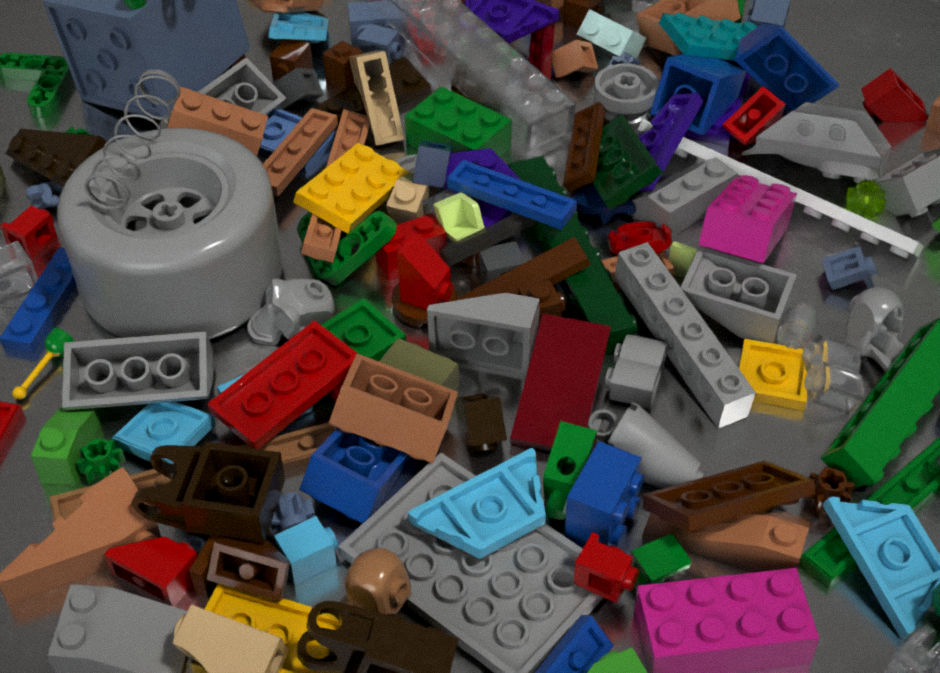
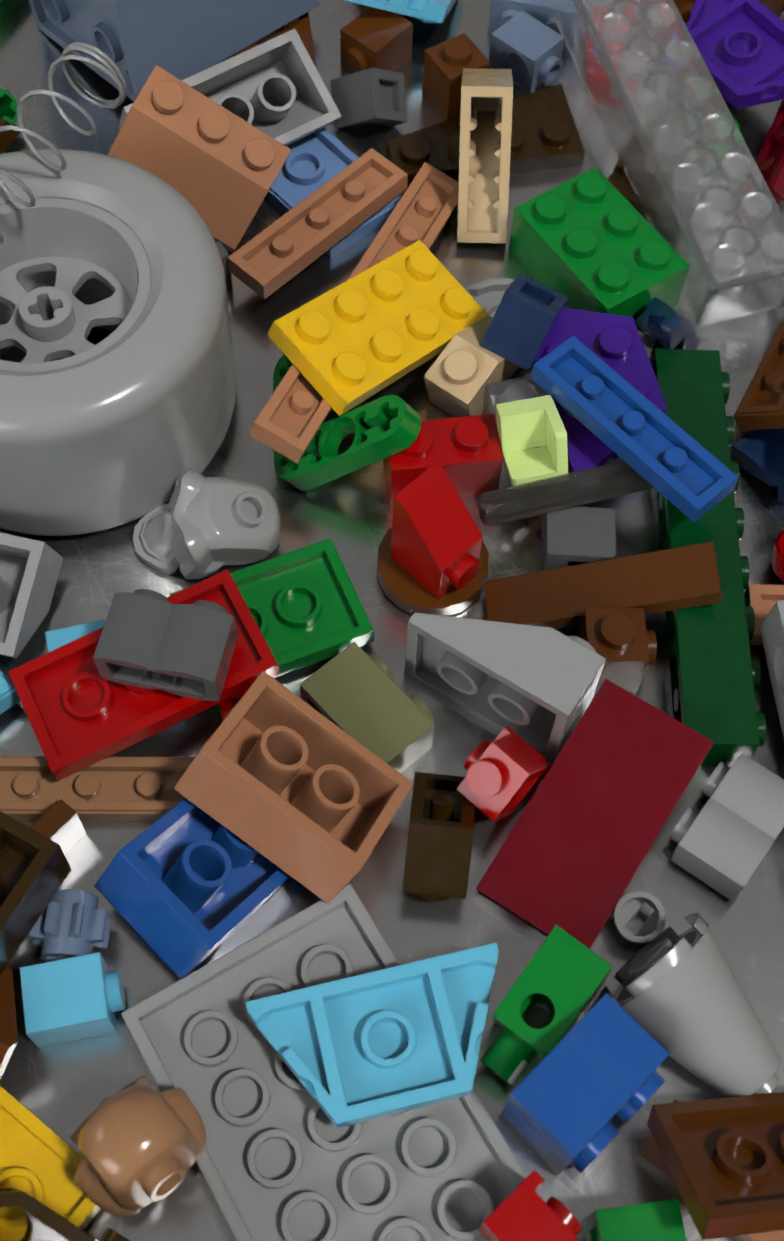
camera: 15 degrees right, 15 degrees up
none -> dark grey brick [93,589,239,701]
none -> red brick [457,726,552,822]
none -> dark blue slope [635,297,697,350]

